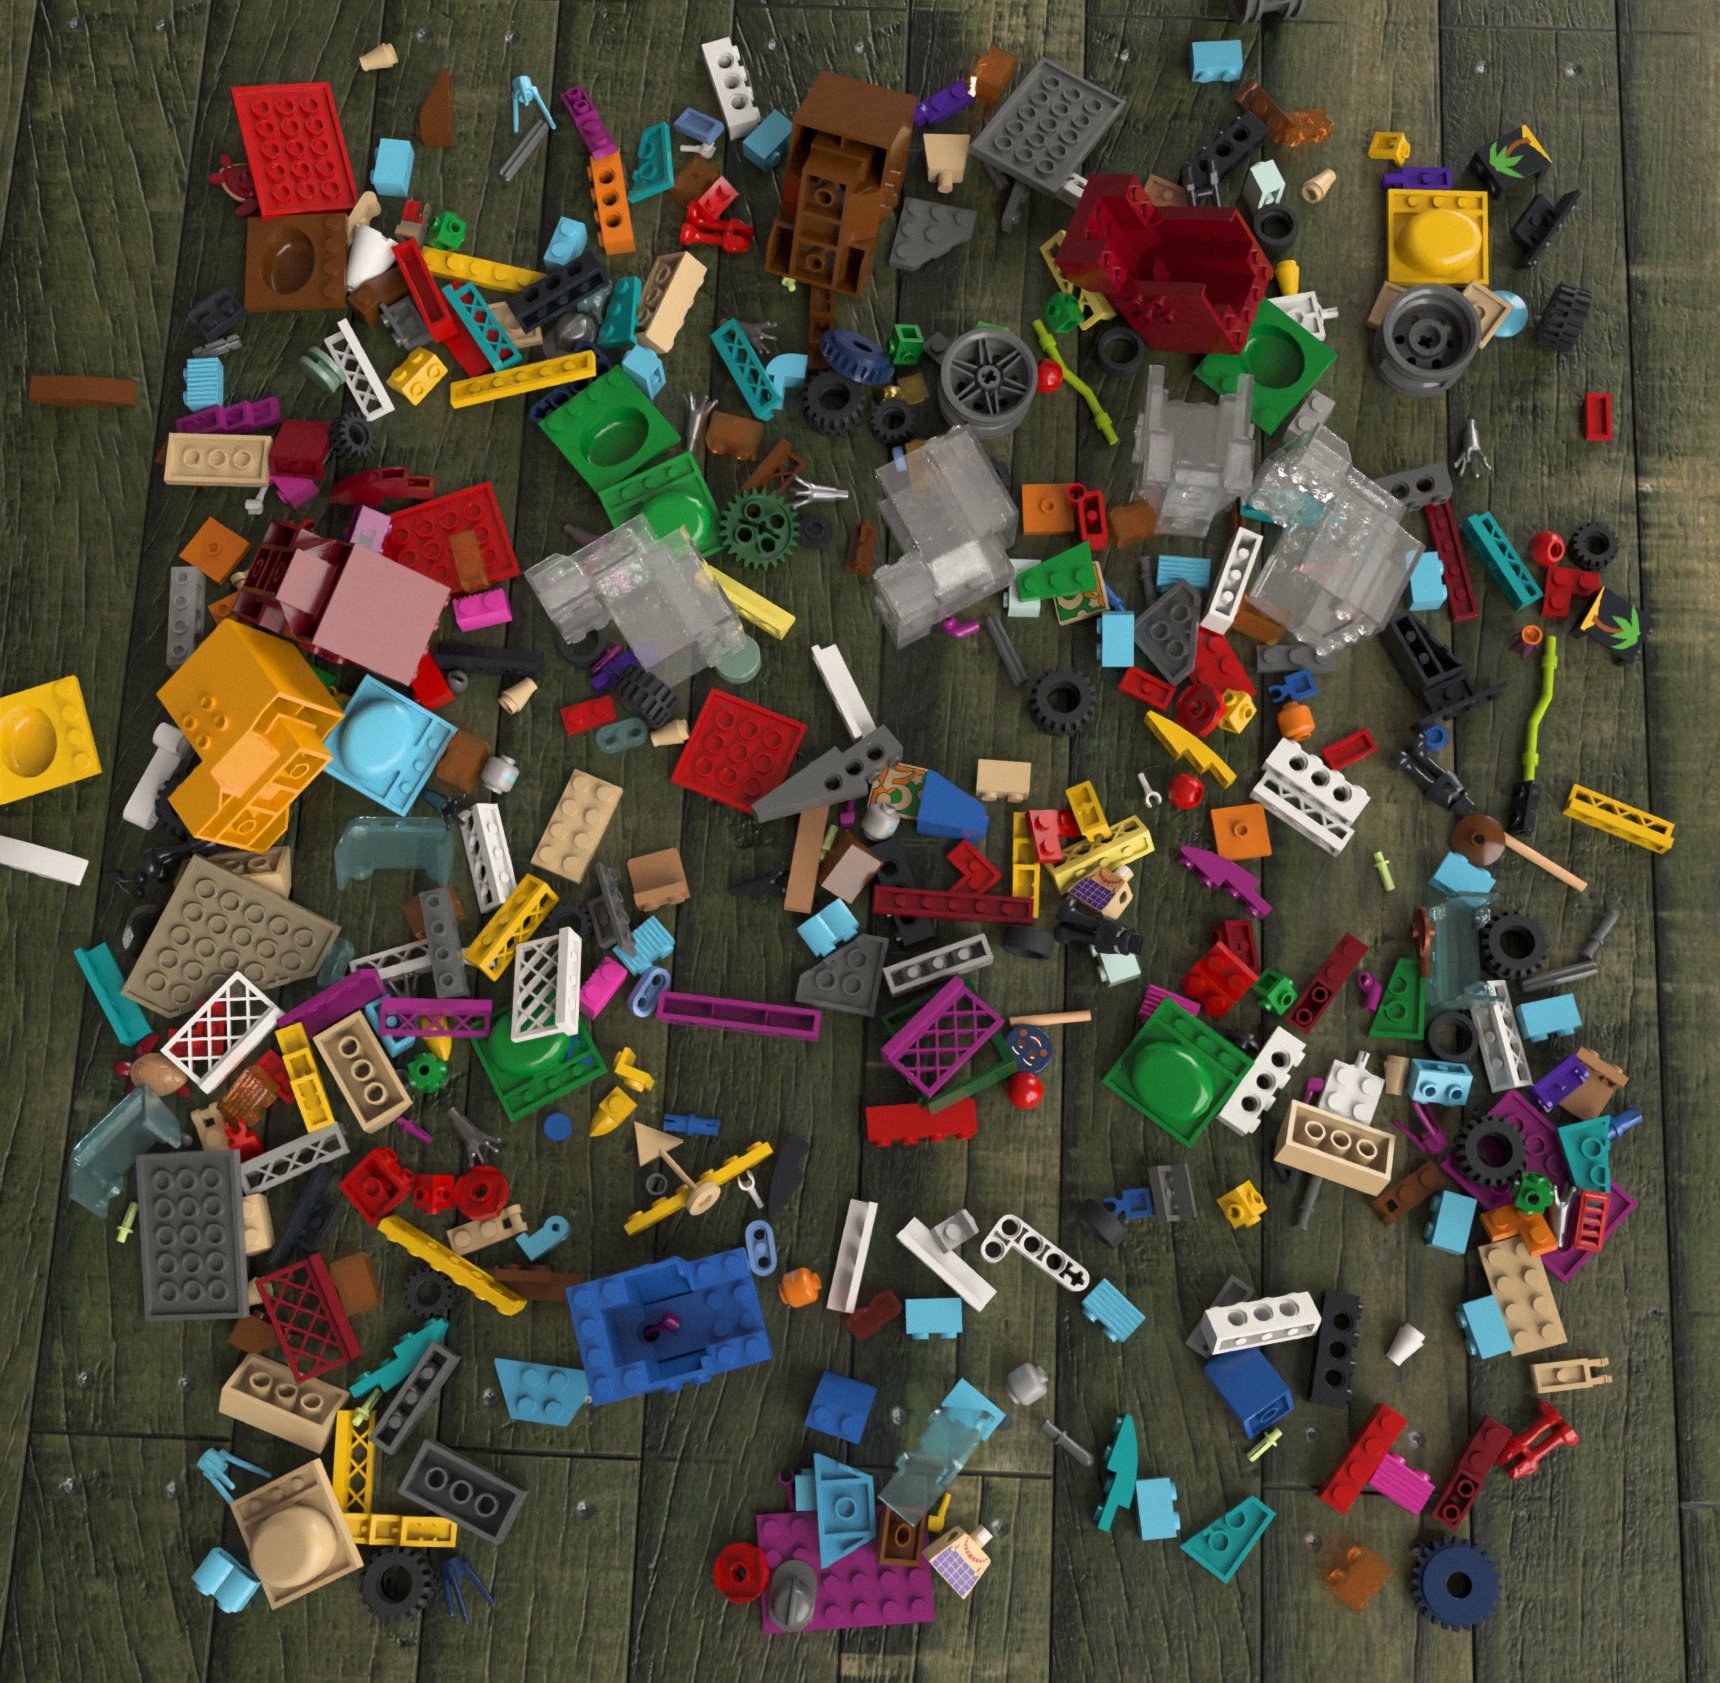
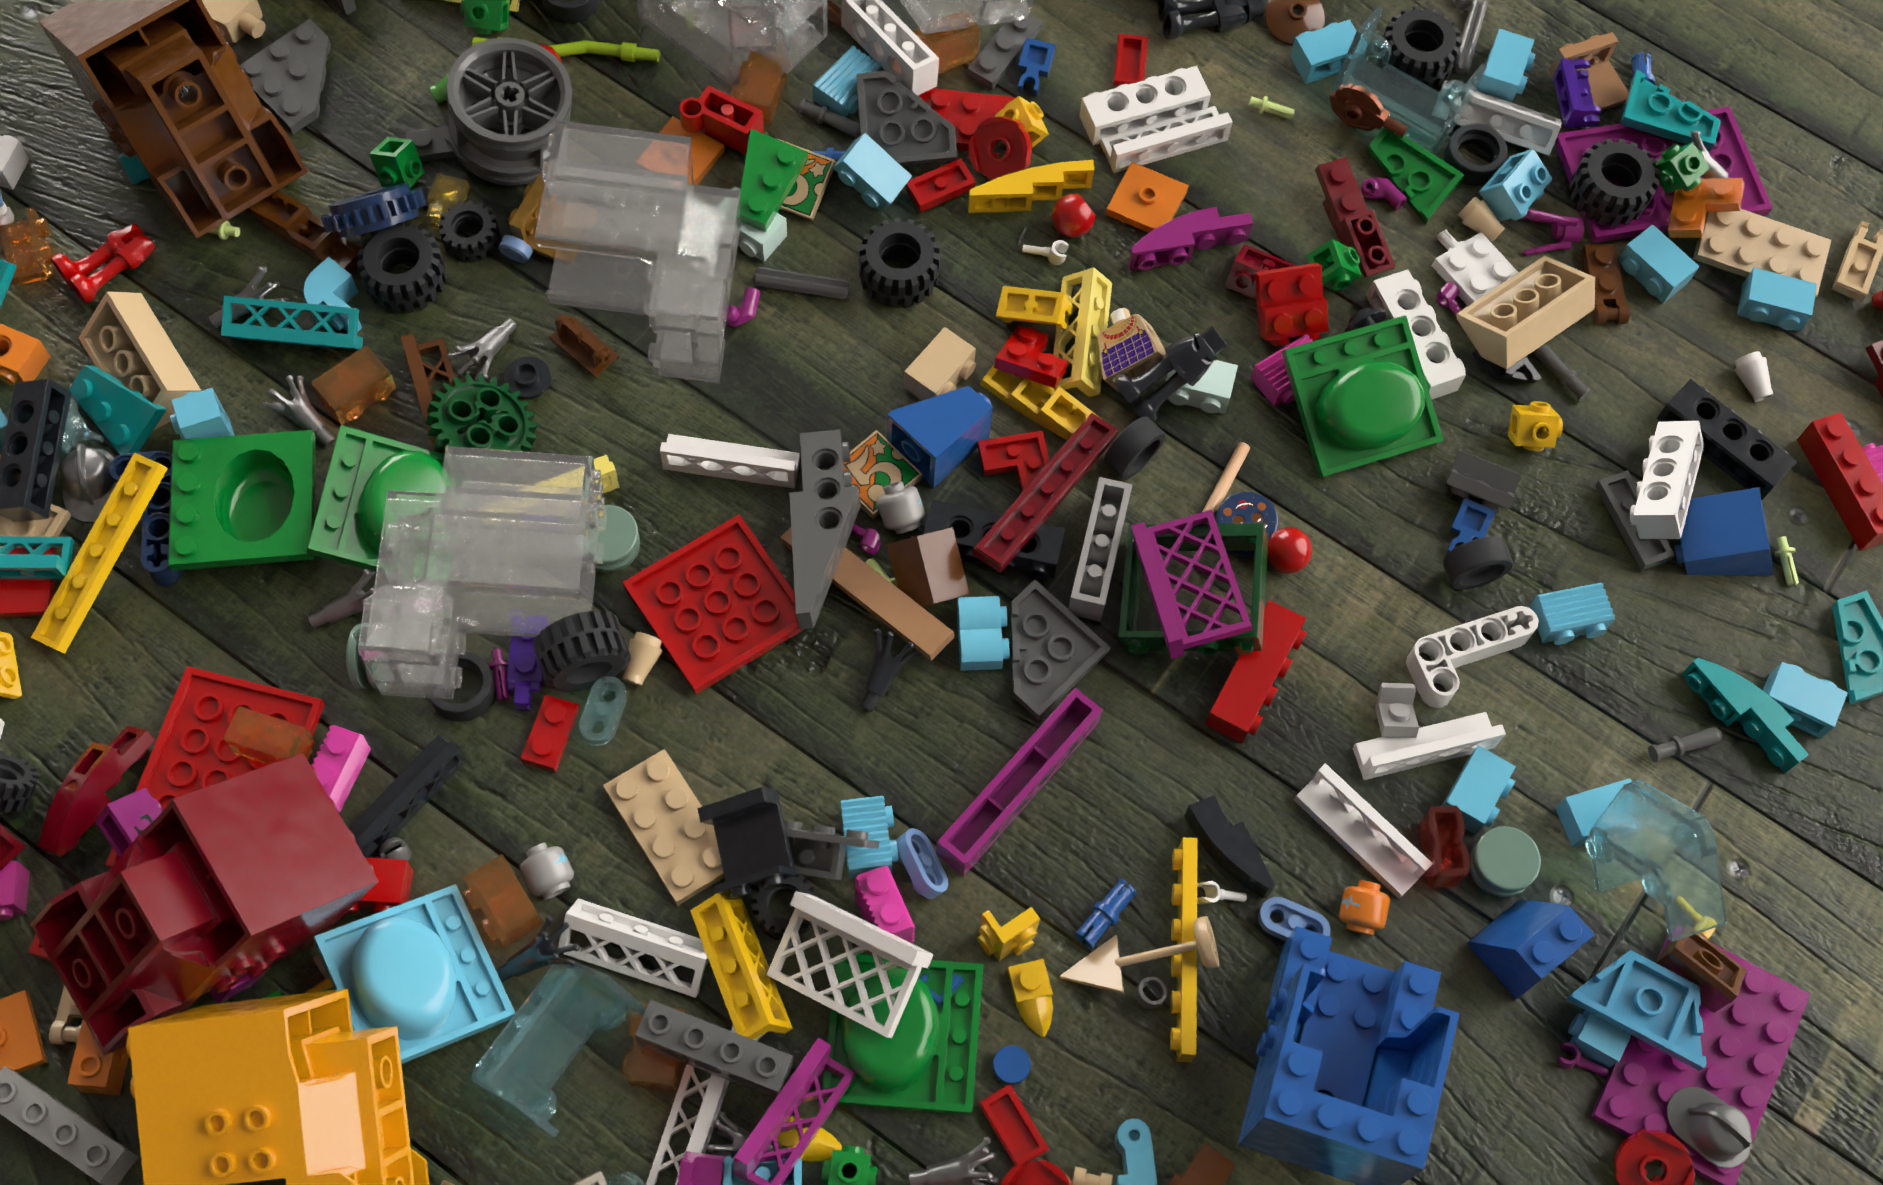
camera: 65 degrees left, 10 degrees down
tan cone [498,677,537,714] -> none
medium nougat bracket [627,848,690,912] -> none
magenta hand [643,1311,682,1338] -> none
red plate [693,176,739,224] -> none
medium azure brick [742,109,792,172] -> none
torso [921,1524,992,1599] -> none
light grey head [1005,1363,1048,1406] -> none
orange head [1277,702,1315,742] -> none
red slope [1569,1189,1611,1252] -> none
none -> black panel [697,787,796,900]
none -> red tile [978,1084,1050,1166]
none -> sand green head [1468,826,1541,897]

